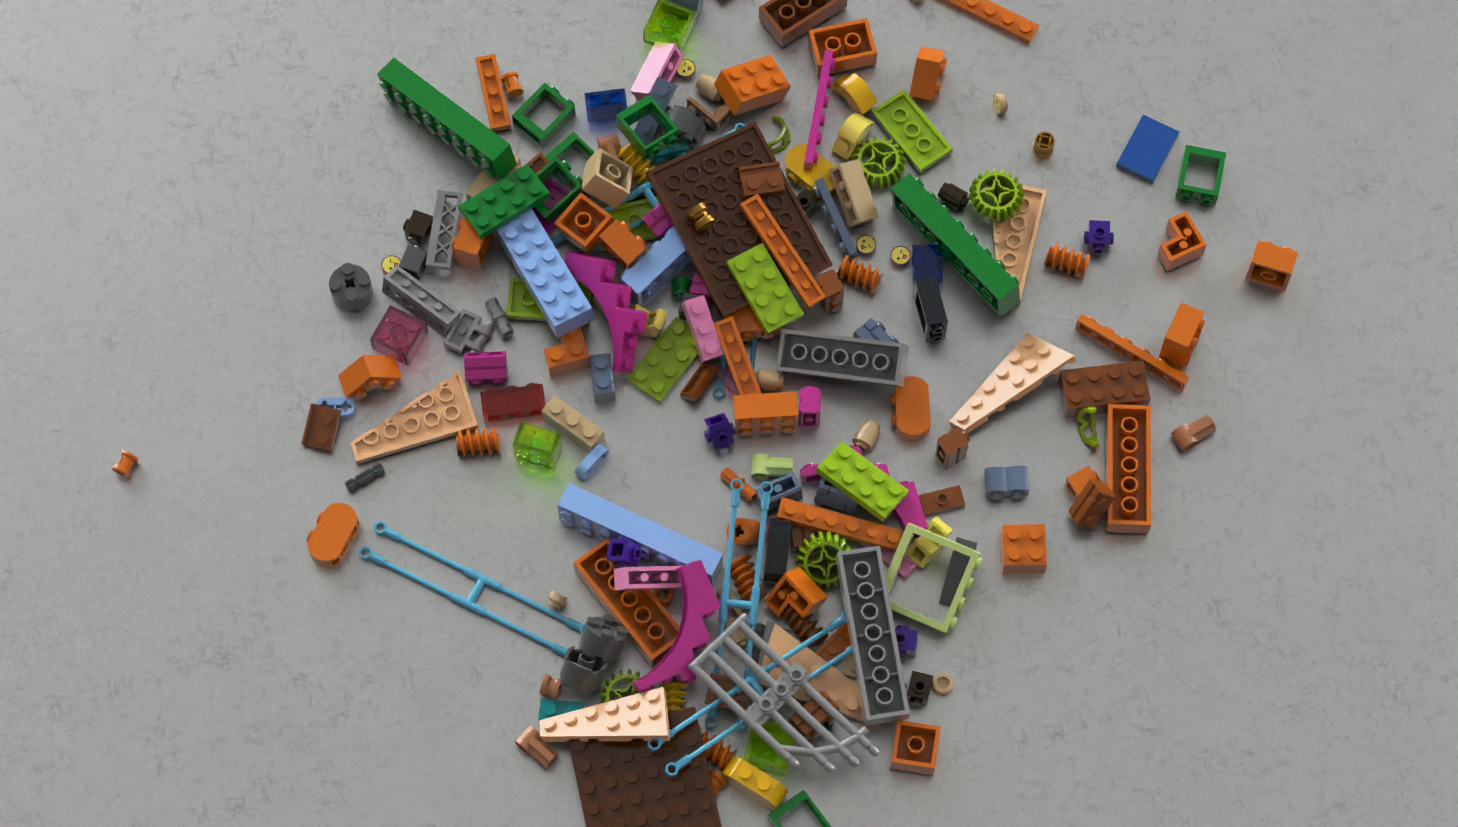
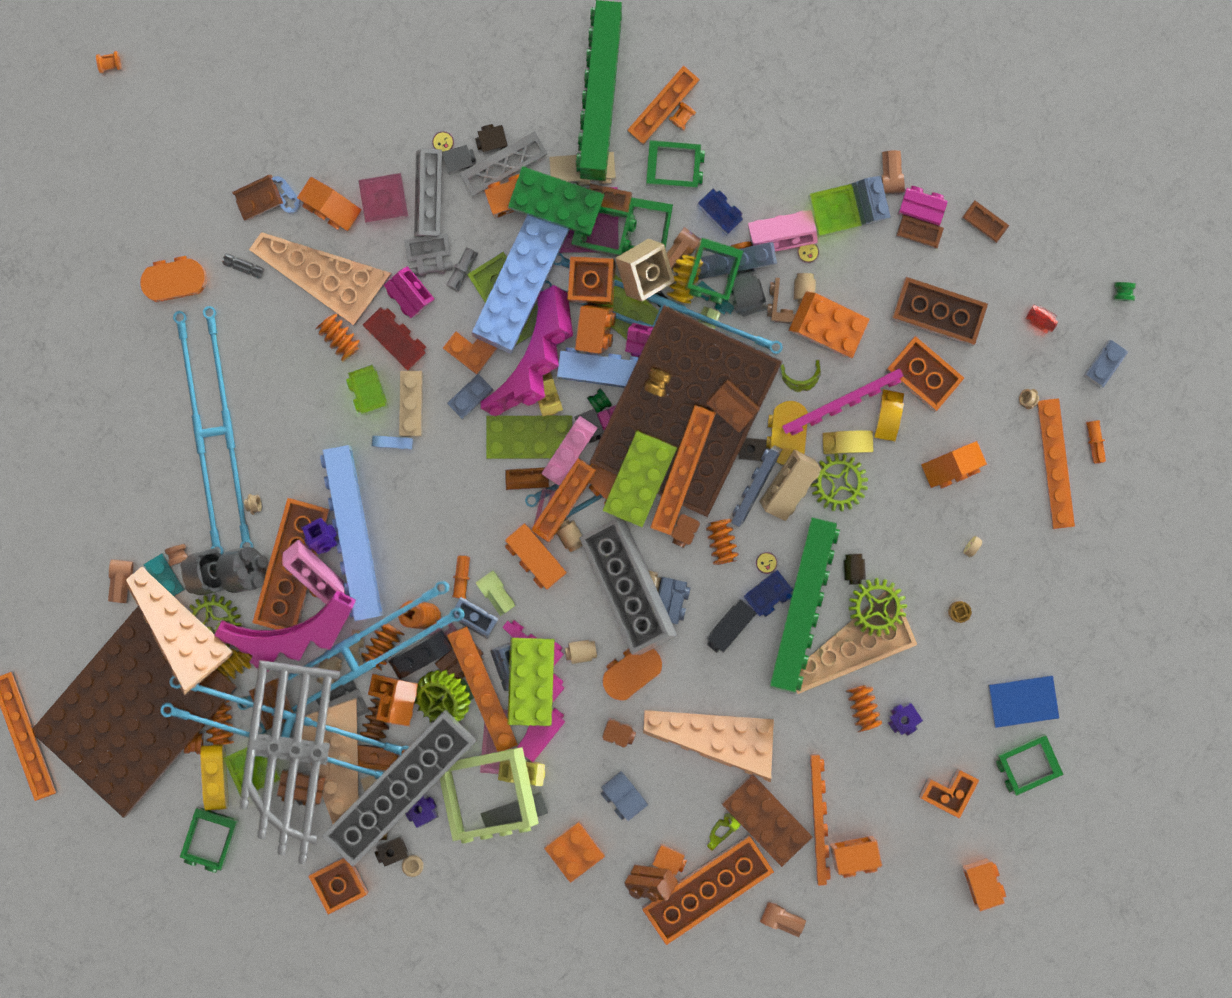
camera: 45 degrees right, 20 degrees up
dark grey brick [329,263,373,312] -> none
dark purple brick [704,413,736,449] -> none
dark pink brick [798,386,821,428] -> none
light yellow tile [856,235,876,257] -> none
lime plate [871,90,953,173] -> none
dark orange plate [919,485,965,516] -> none

